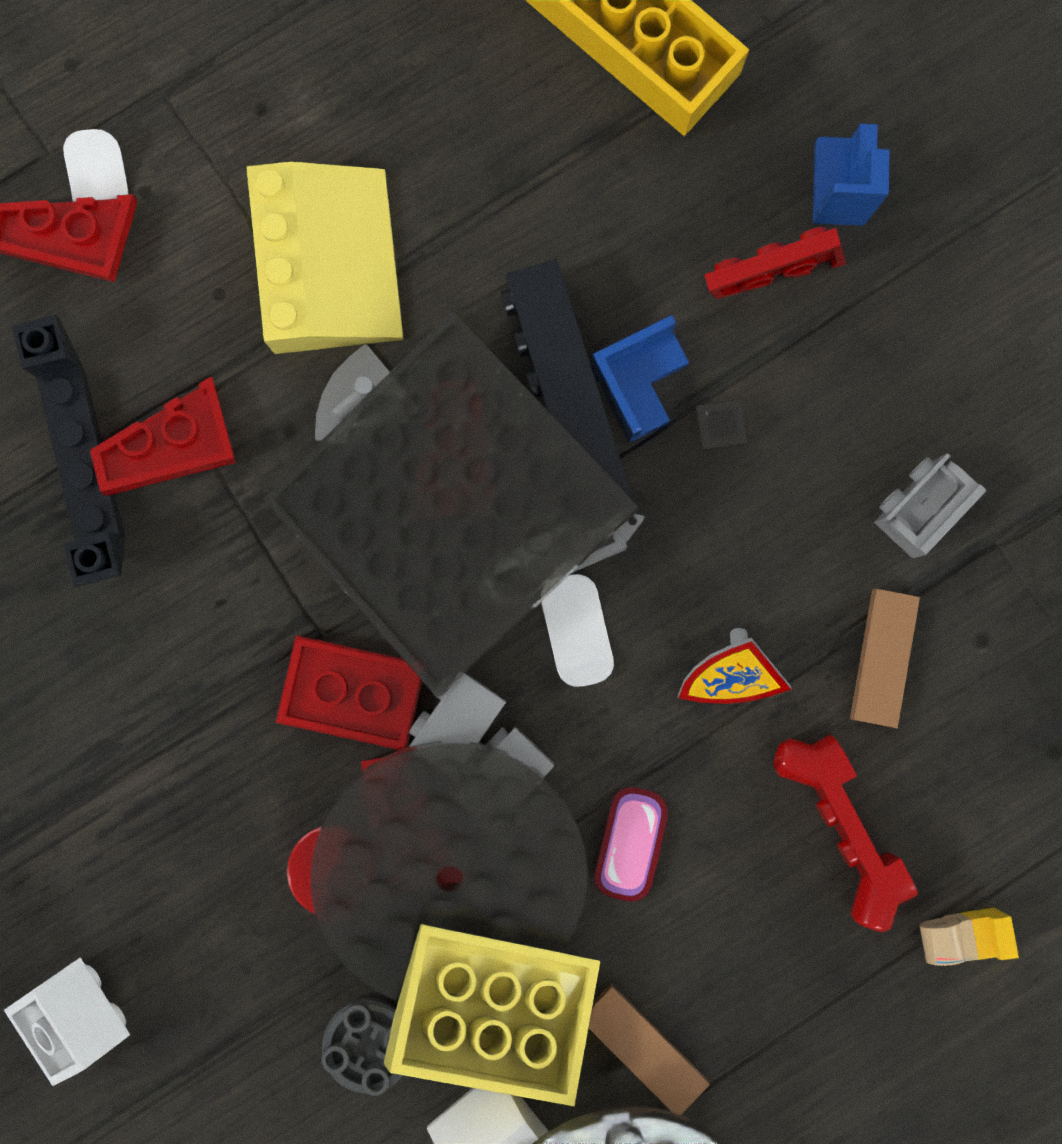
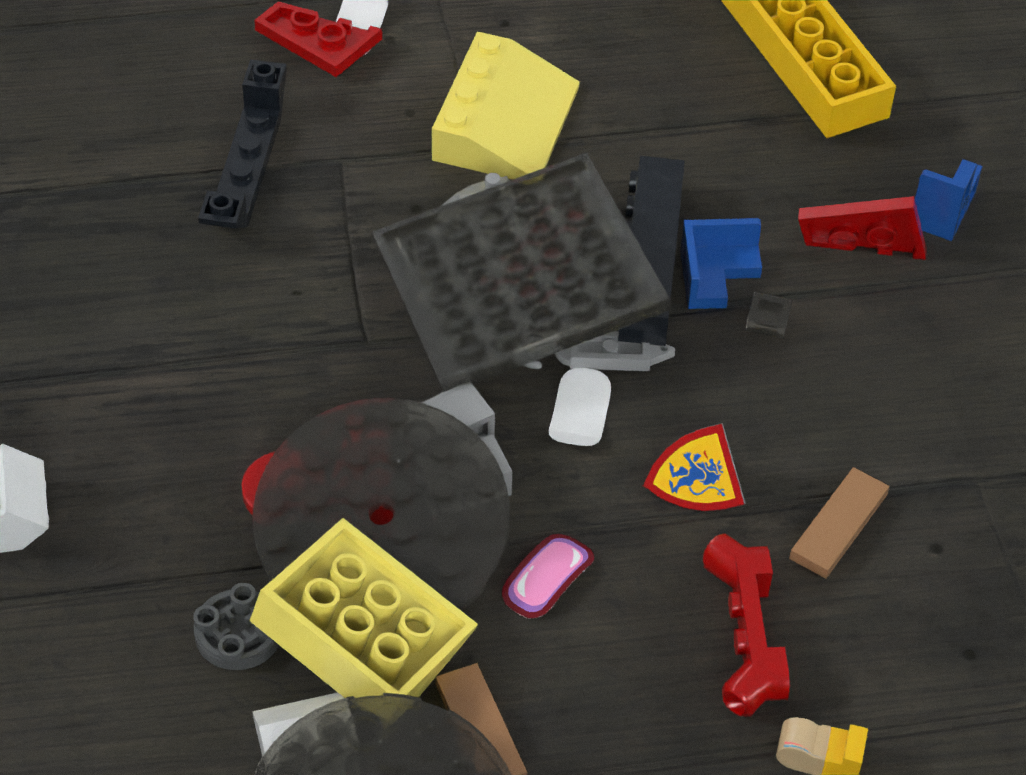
camera: 25 degrees right, 35 degrees down
red wing [90,376,236,497] -> none
red tile [276,635,427,751] -> none
light grey hinge [874,453,987,558] -> none

